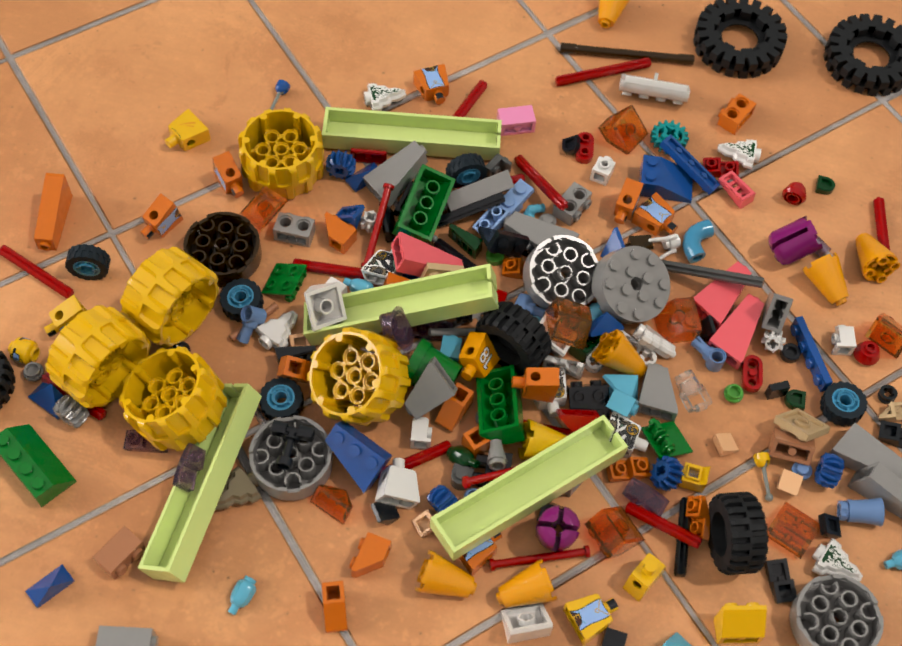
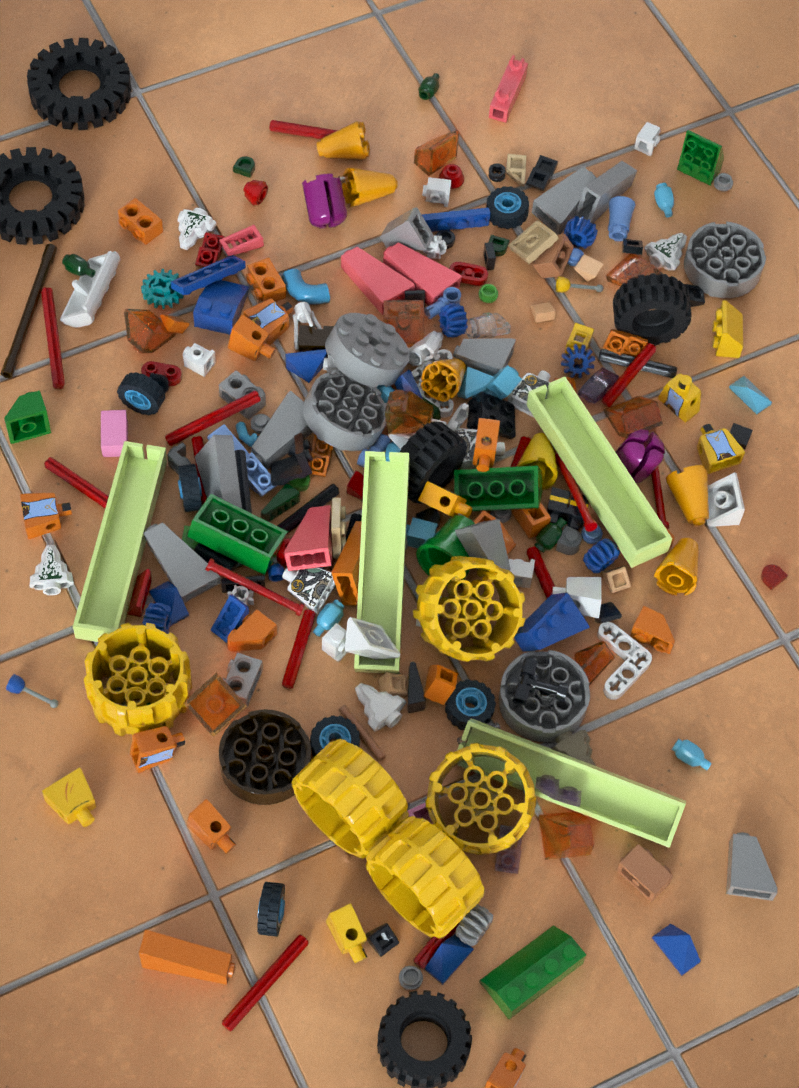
camera: 85 degrees left, 0 degrees up
yellow head [8,337,40,365] -> none
medium blue pin [236,305,267,344] -> none
green hinge [262,263,307,302] -> none
orange slope [322,581,348,633] -> none
piece [379,306,414,351] -> none
light grey cone [487,439,507,471] -> none
red slope [556,409,600,433] -> none
green hinge [641,418,693,459] -> none
dark grey axle [662,260,764,288] -> none
none -> green slope [4,390,51,444]
none -> dark green plant [62,254,96,278]
none -> black wheel [117,372,165,415]
none -> orange slope [160,314,190,334]
none -> orange brick [246,257,286,302]
none -> blue gear [438,303,468,338]
none -> clear orange slope [538,811,594,860]
none -> white beam [597,622,652,700]

